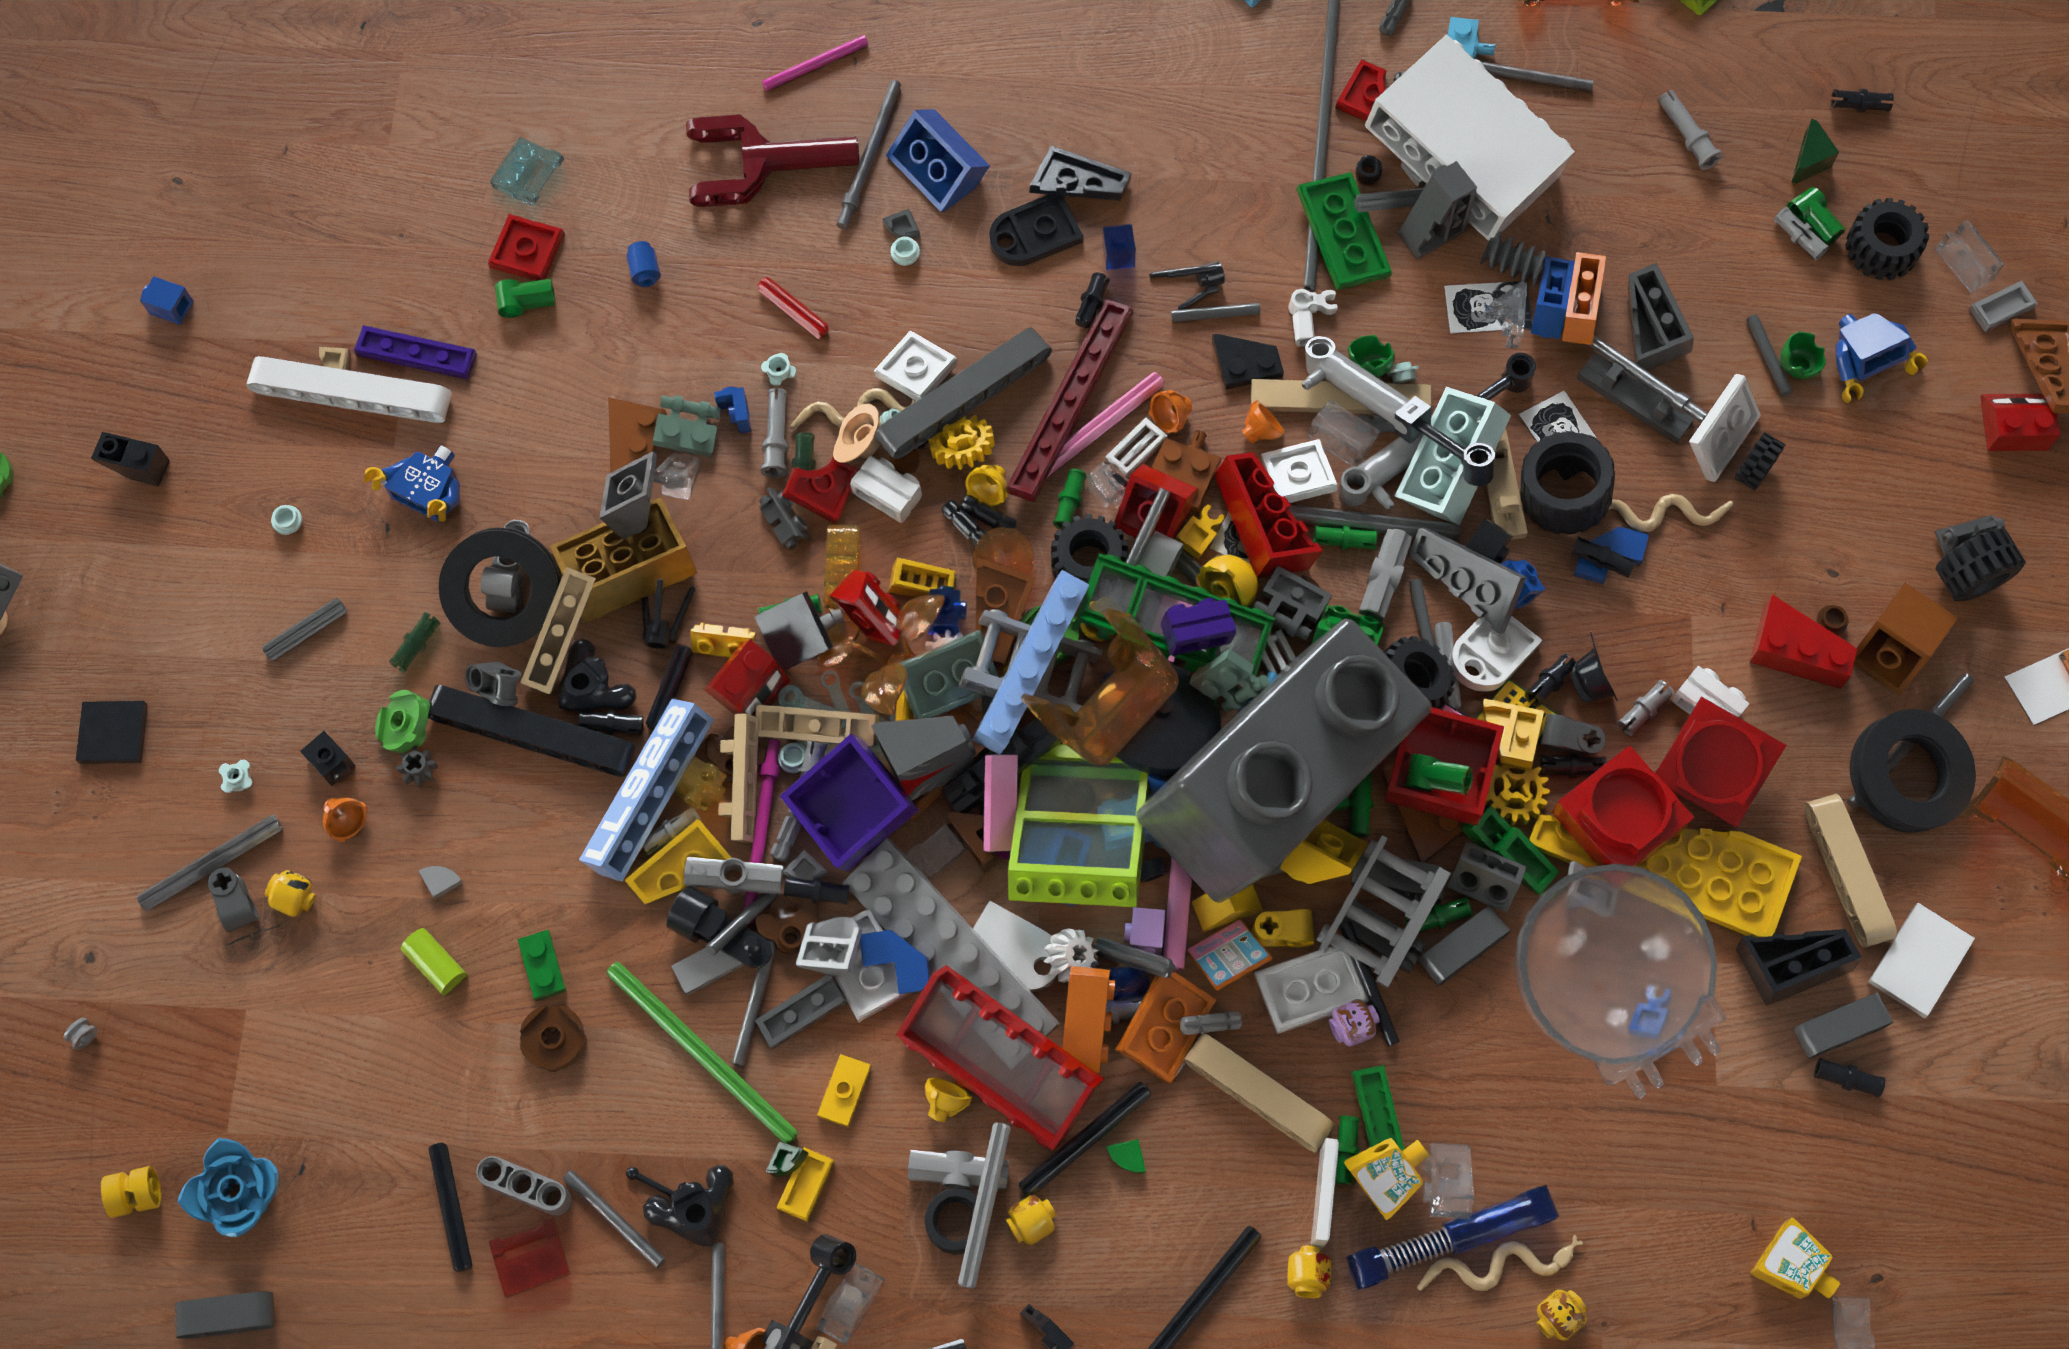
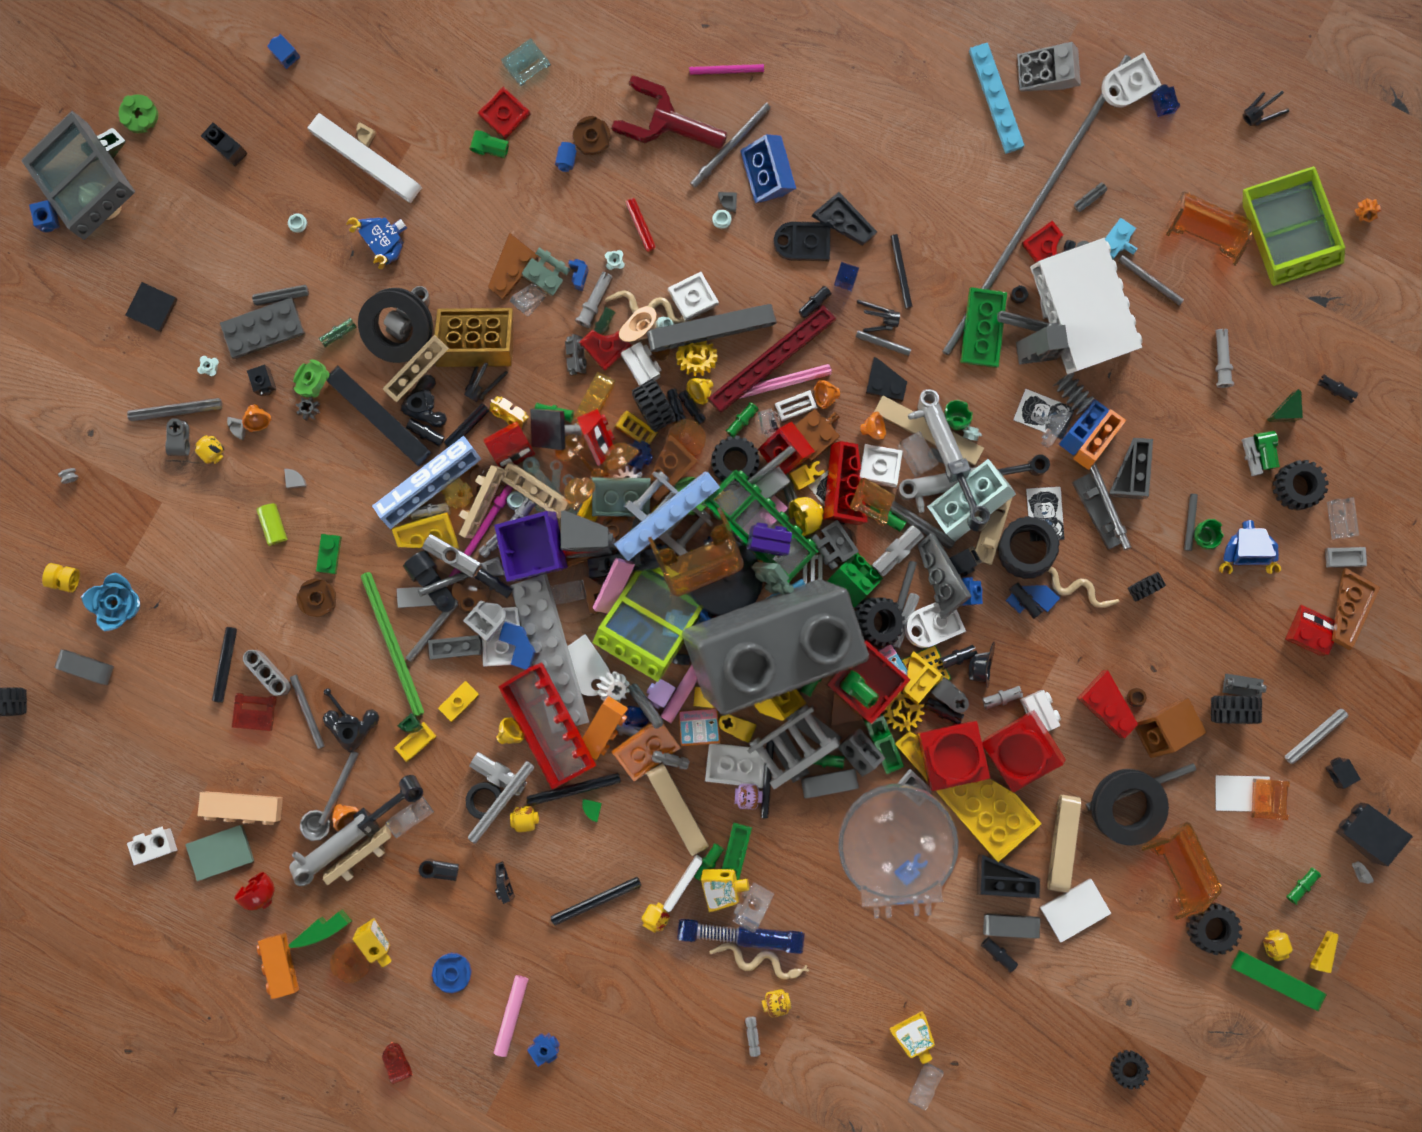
camera: 25 degrees right, 15 degrees up
dark purple tile [354,325,477,380] -> none
dark grey piece [465,661,521,706] -> none
flat silver slope [599,451,657,540] -> none
white bar [1288,289,1338,347] -> none
white tile [1689,374,1761,482] -> none
none -> dark grey plate [220,298,305,359]
none -> light grey tile [227,417,246,440]
none -> reddish brown plate [573,116,611,155]
none -> black tyre [632,379,676,432]
none -> clear orange plate [850,478,895,526]
none -> black bar [890,234,913,309]

